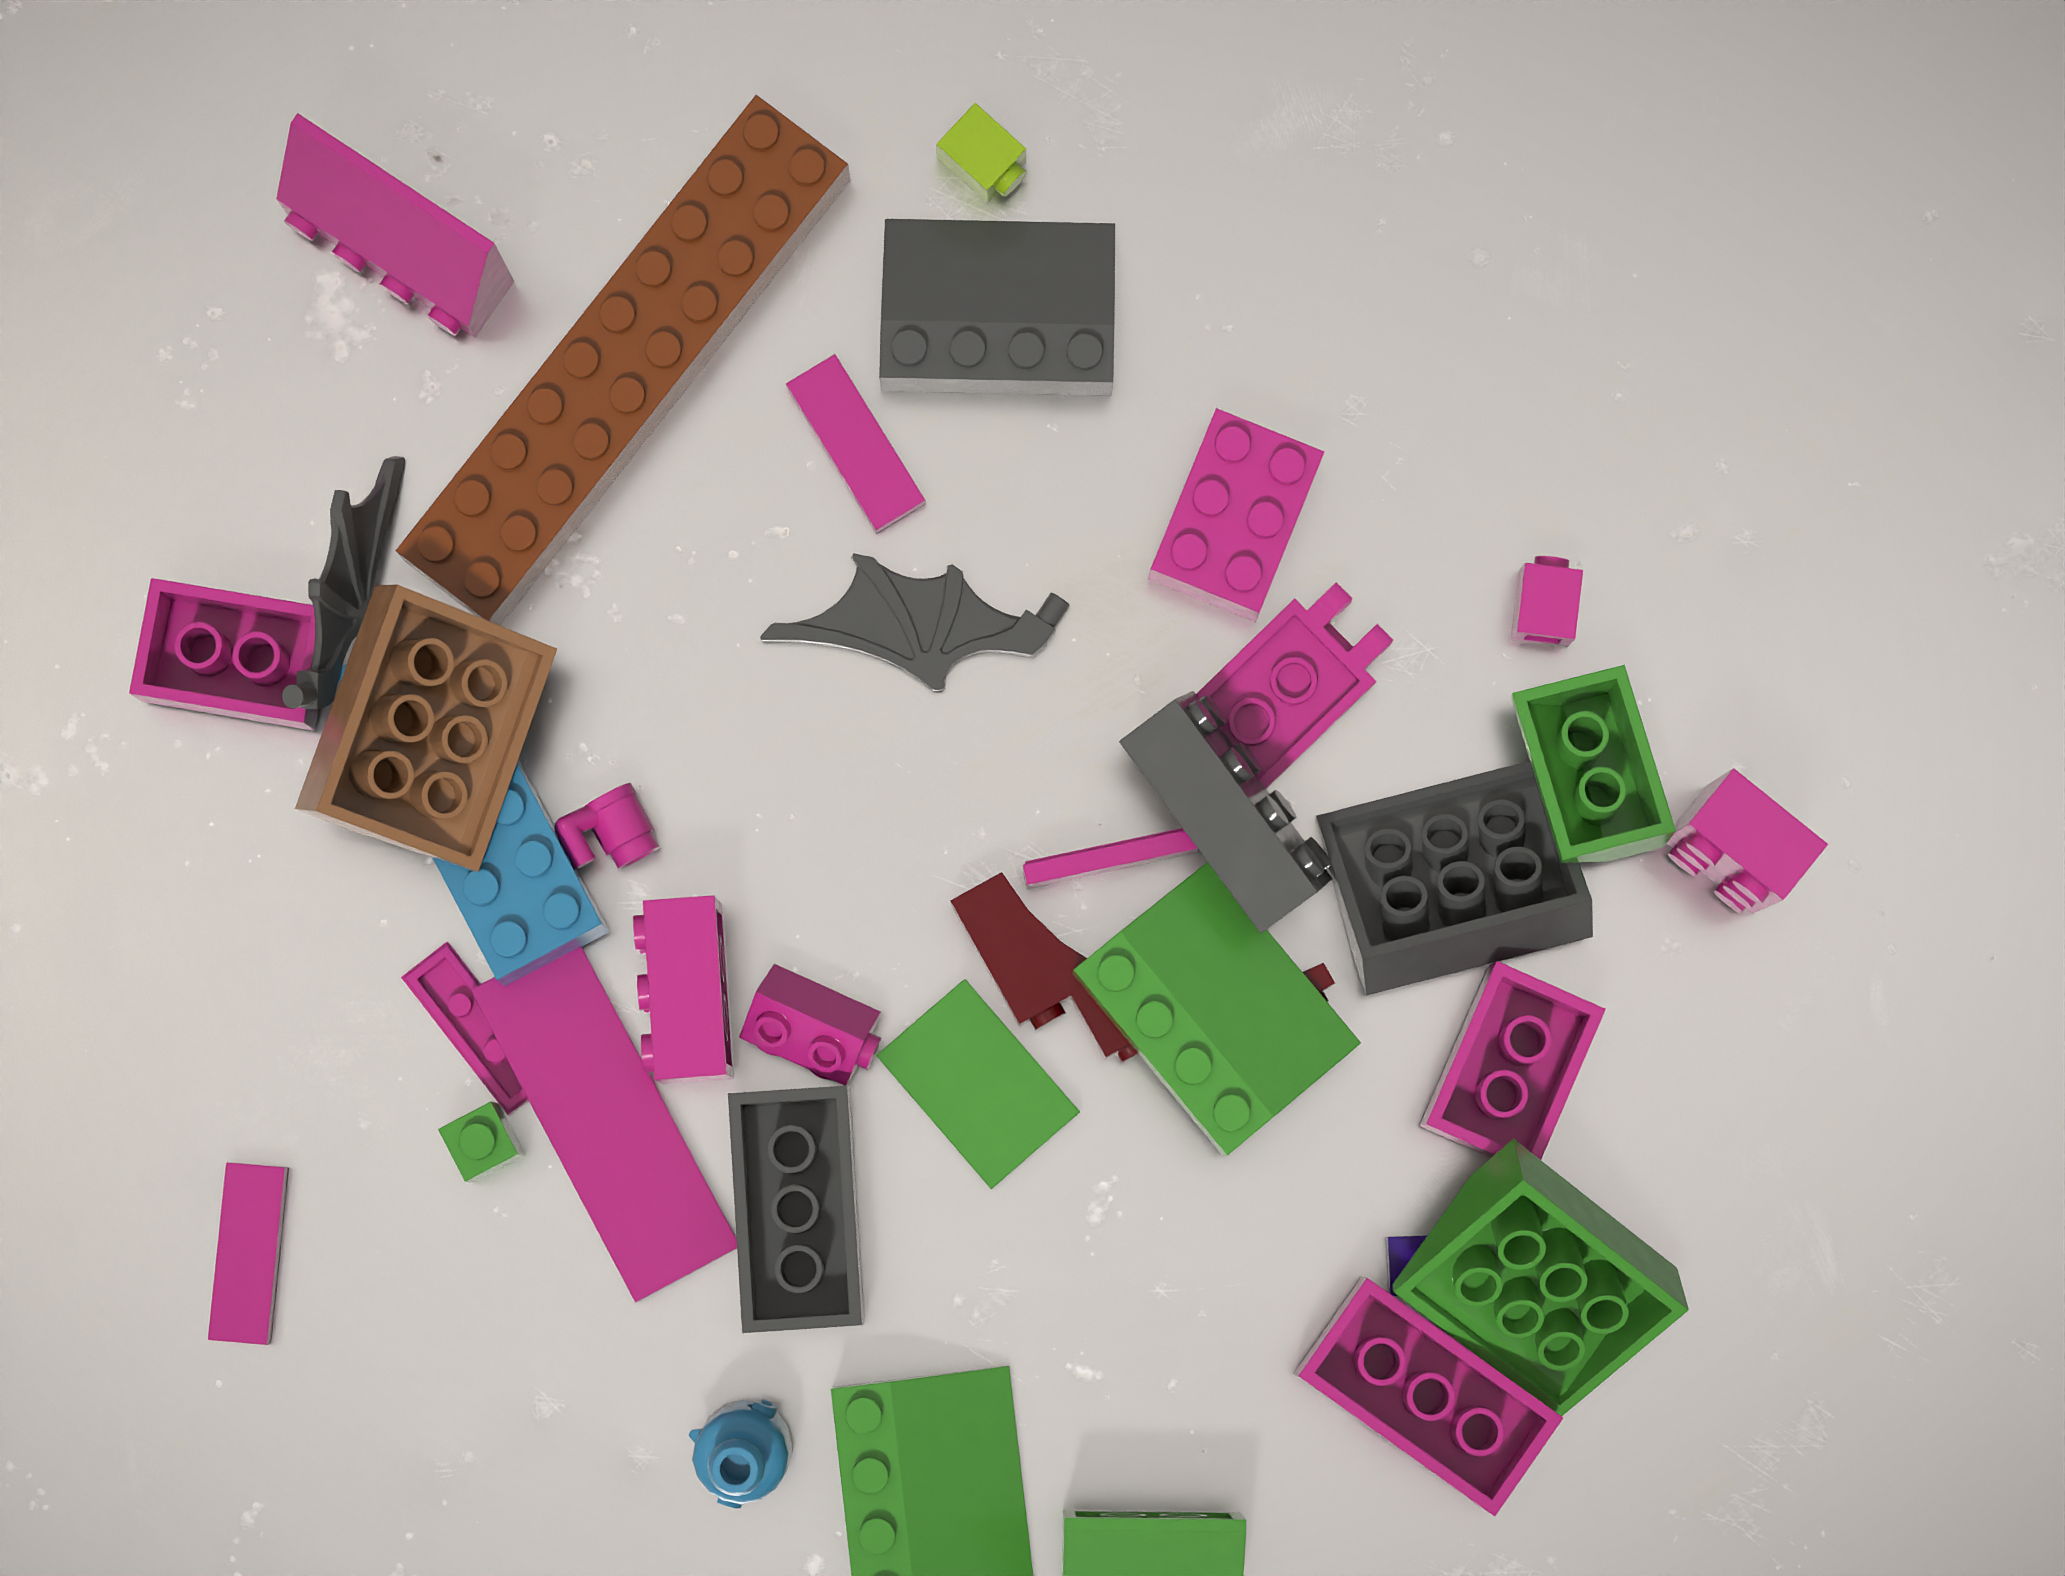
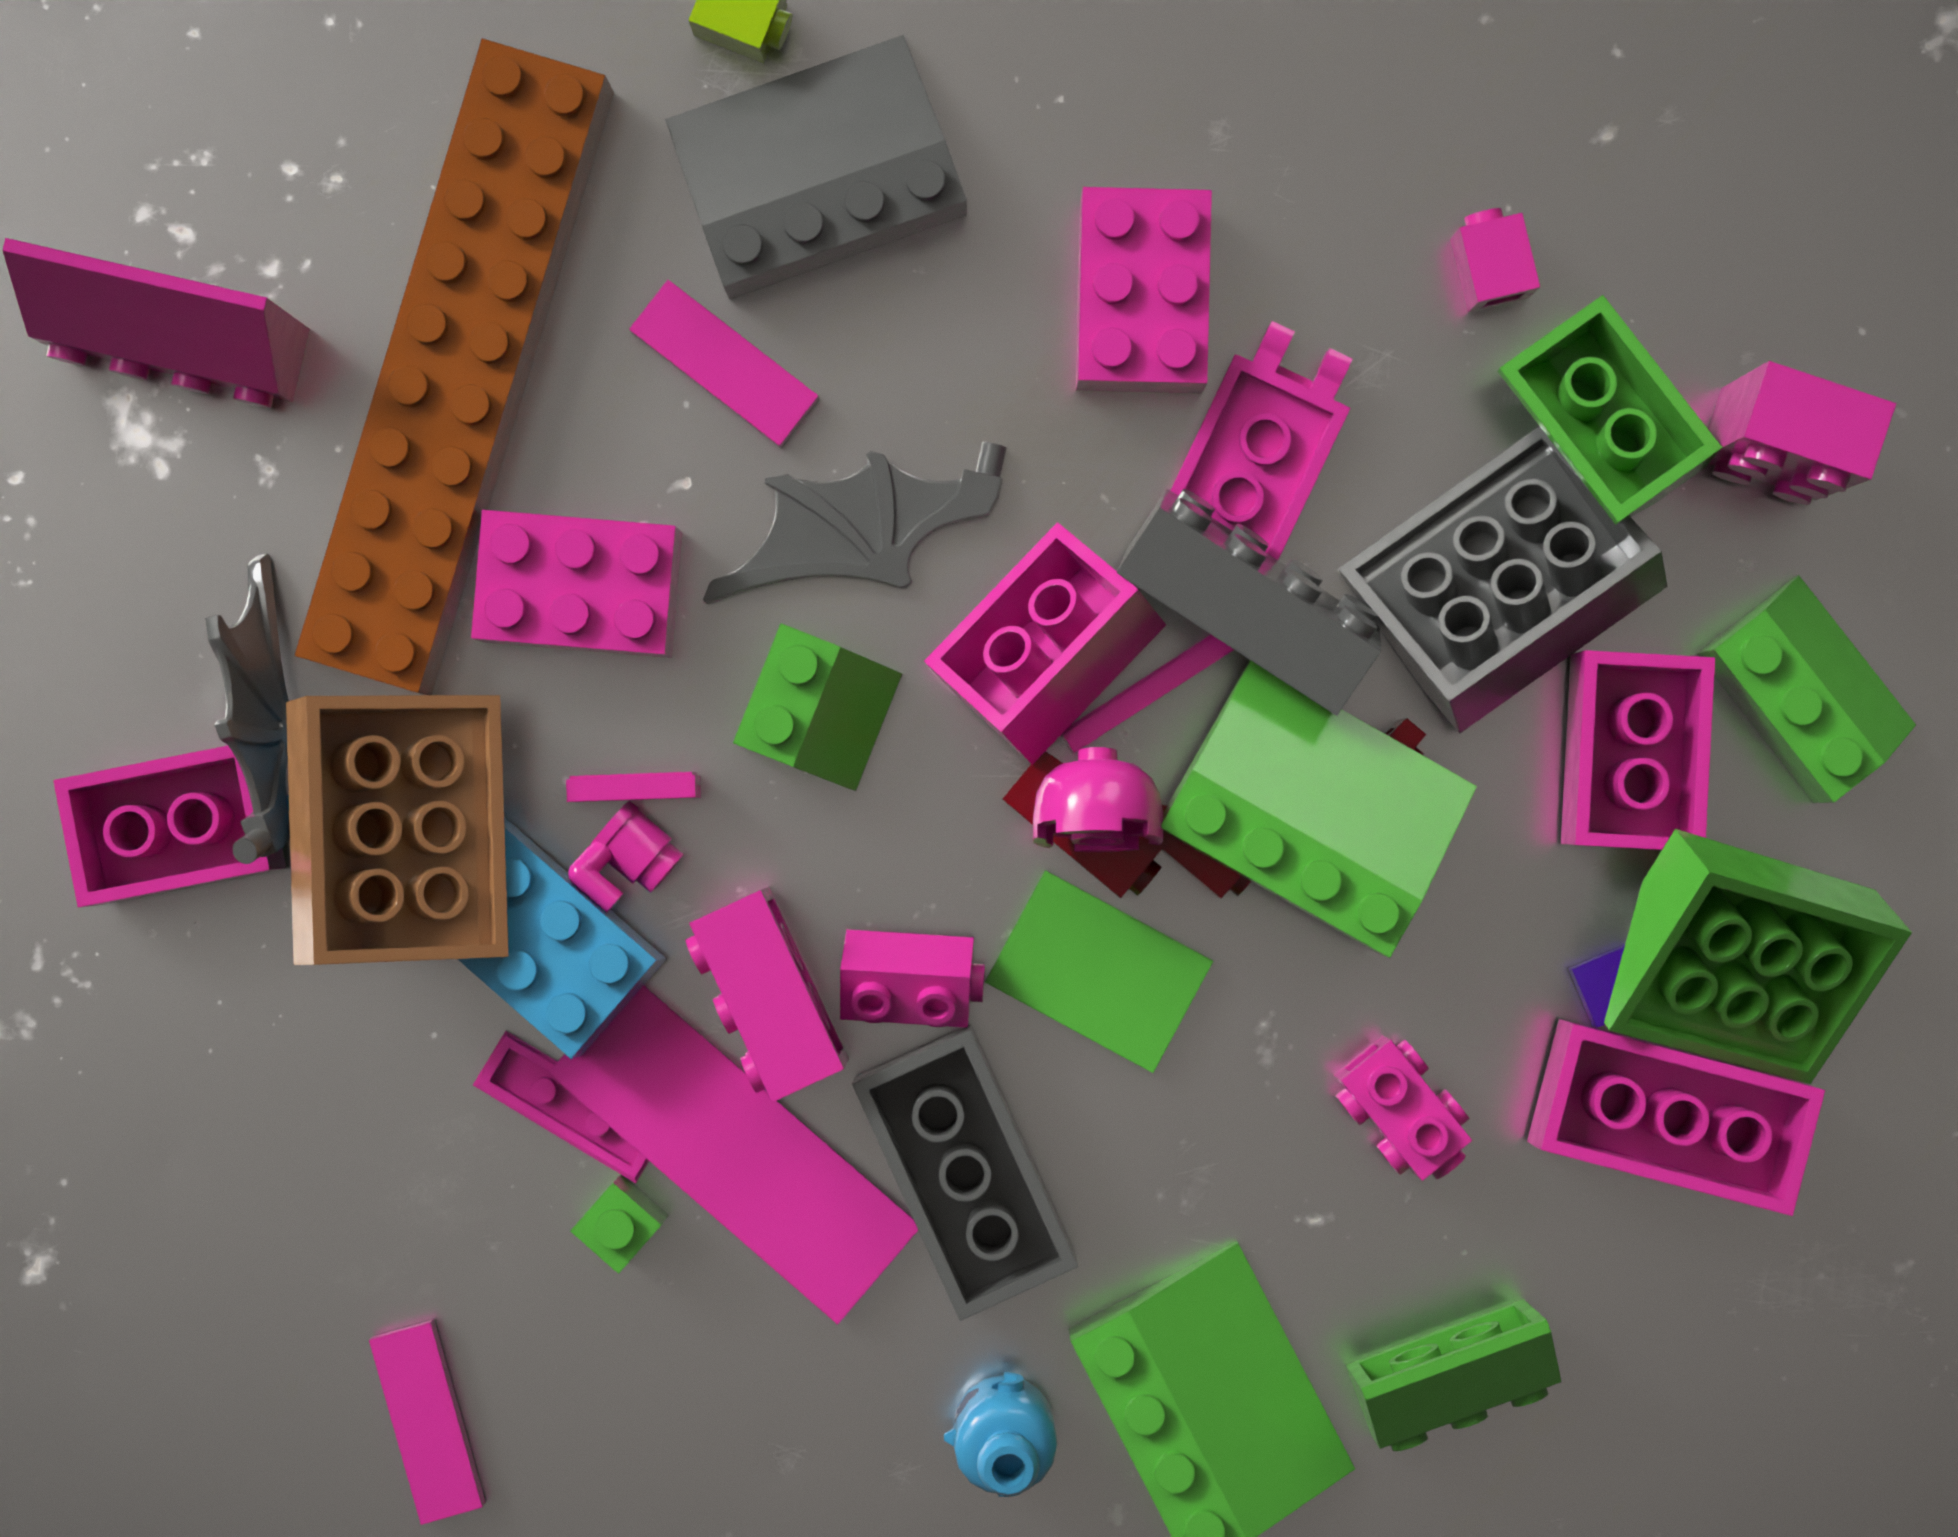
camera: 20 degrees left, 5 degrees up
none -> dark pink brick [471,510,683,658]
none -> dark pink tile [566,772,701,802]
none -> bright green slope [733,623,903,791]
none -> dark pink brick [924,522,1166,765]
none -> dark pink cylinder [1033,747,1163,852]
none -> dark pink brick [1334,1035,1472,1181]
none -> bright green slope [1696,575,1916,803]

